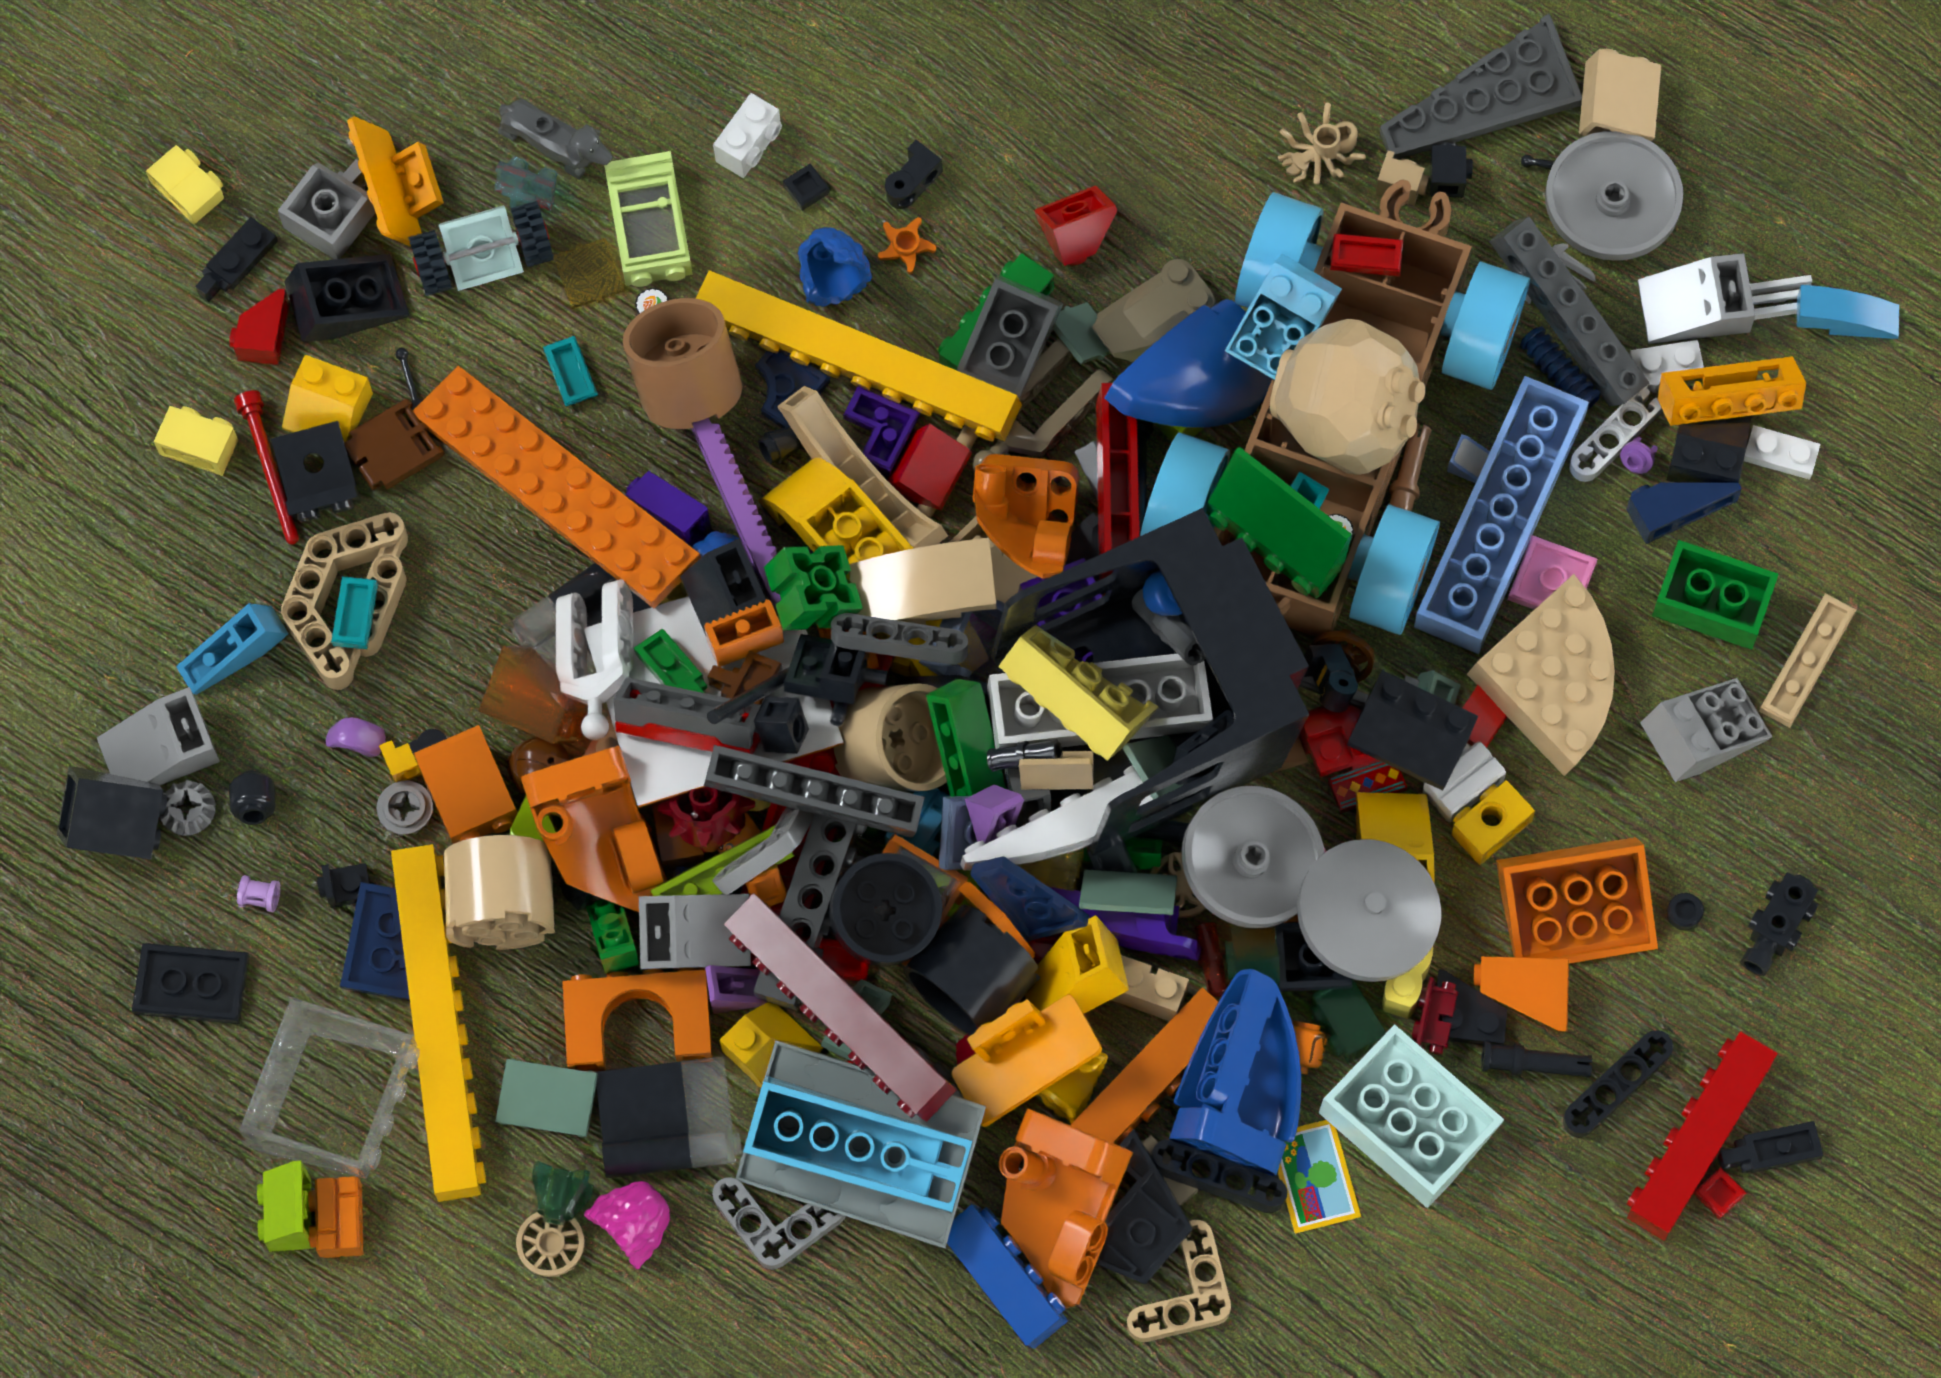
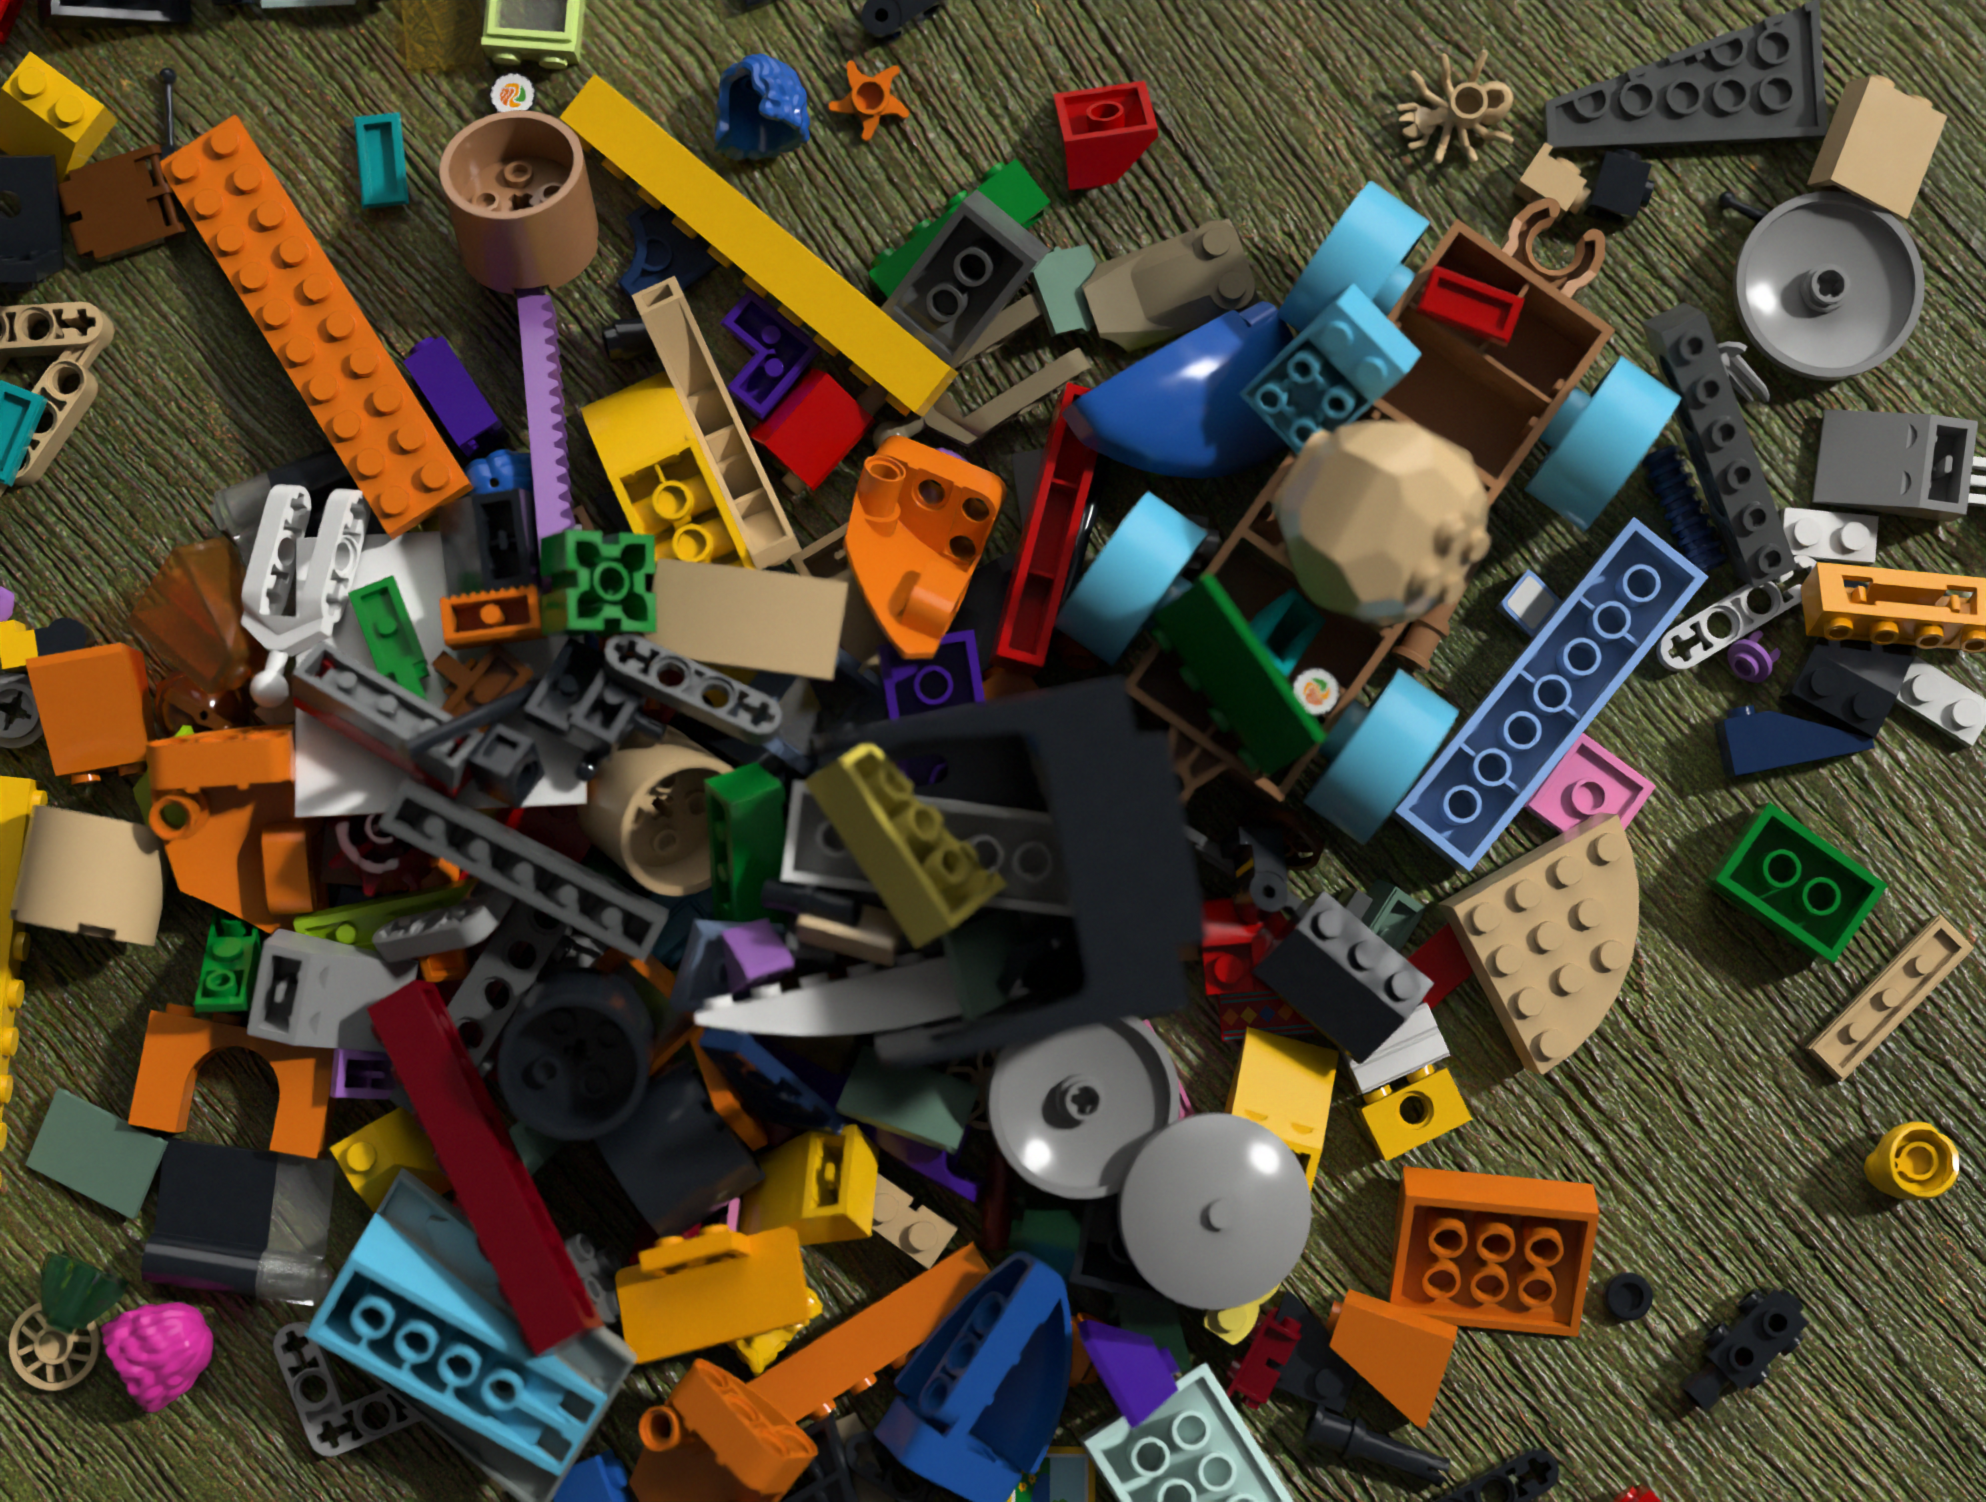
camera: 10 degrees right, 15 degrees up
light grey slope [1640,678,1772,782] -> none
none -> dark purple slope [1078,1319,1181,1429]
none -> yellow hair [1863,1121,1959,1201]

